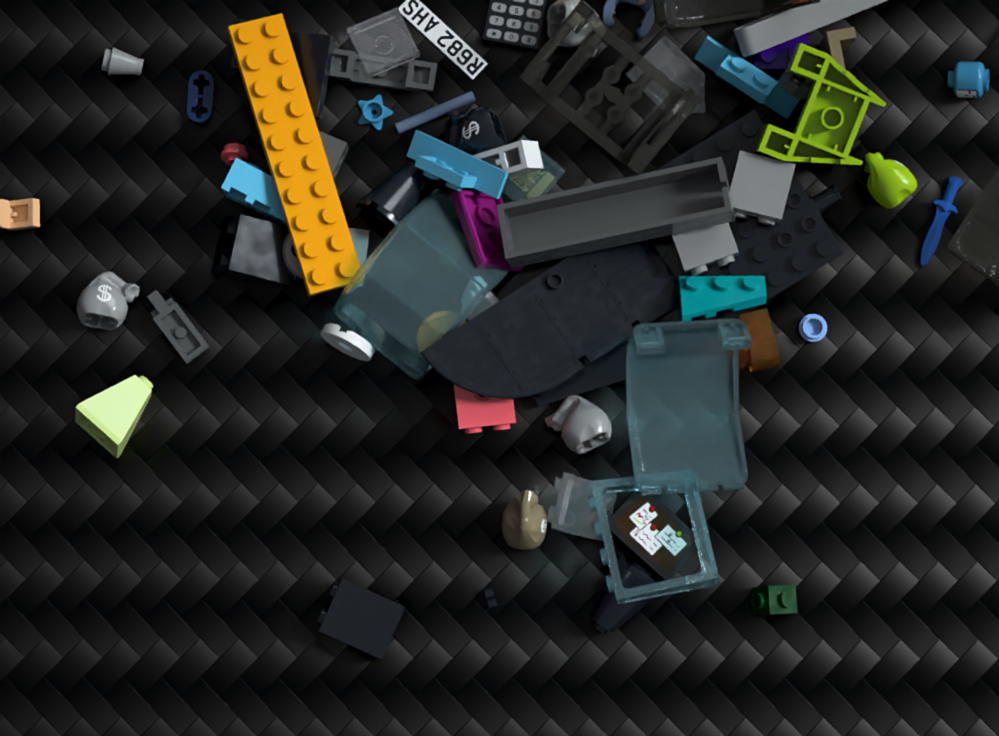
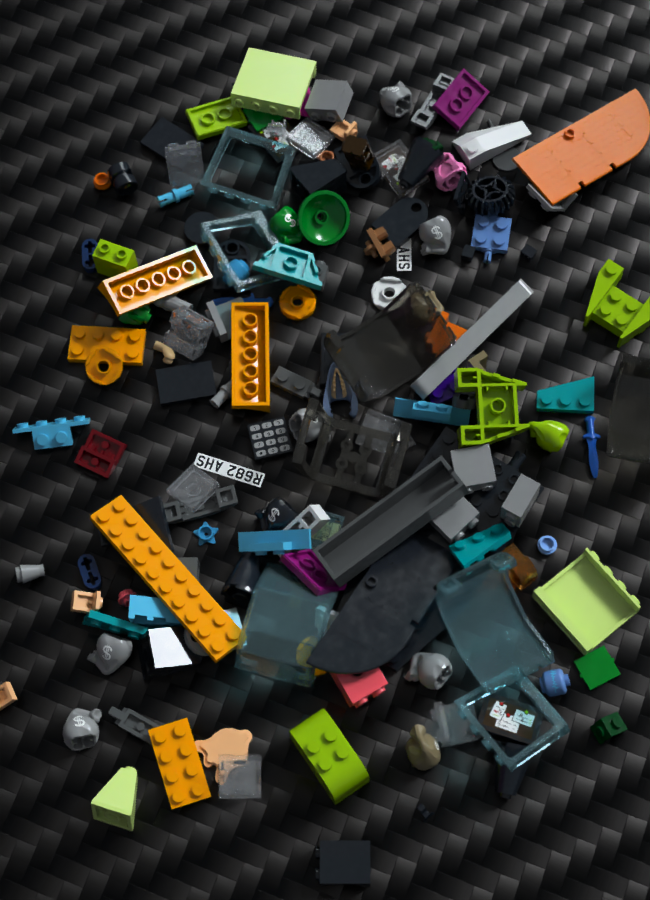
camera: 20 degrees left, 15 degrees down
white tile [321,323,375,361] -> none
sand blue bar [395,91,476,134] -> none
dark azure head [948,61,990,98] -> none
none -> light nougat bracket [71,590,103,614]
none -> teal wing [82,610,148,640]
none -> light grey piece [87,633,133,675]
none -> light orange plate [148,718,211,810]
none -> light nougat tile [195,728,252,785]
none -> clear piece [218,754,261,799]
none -> lime brick [288,708,369,805]
none -> light grey piece [500,474,540,527]
none -> yellowish green panel [532,548,641,655]
none -> teal wing [536,376,594,414]
none -> medium blue head [539,669,570,697]
none -> green piece [573,646,621,691]

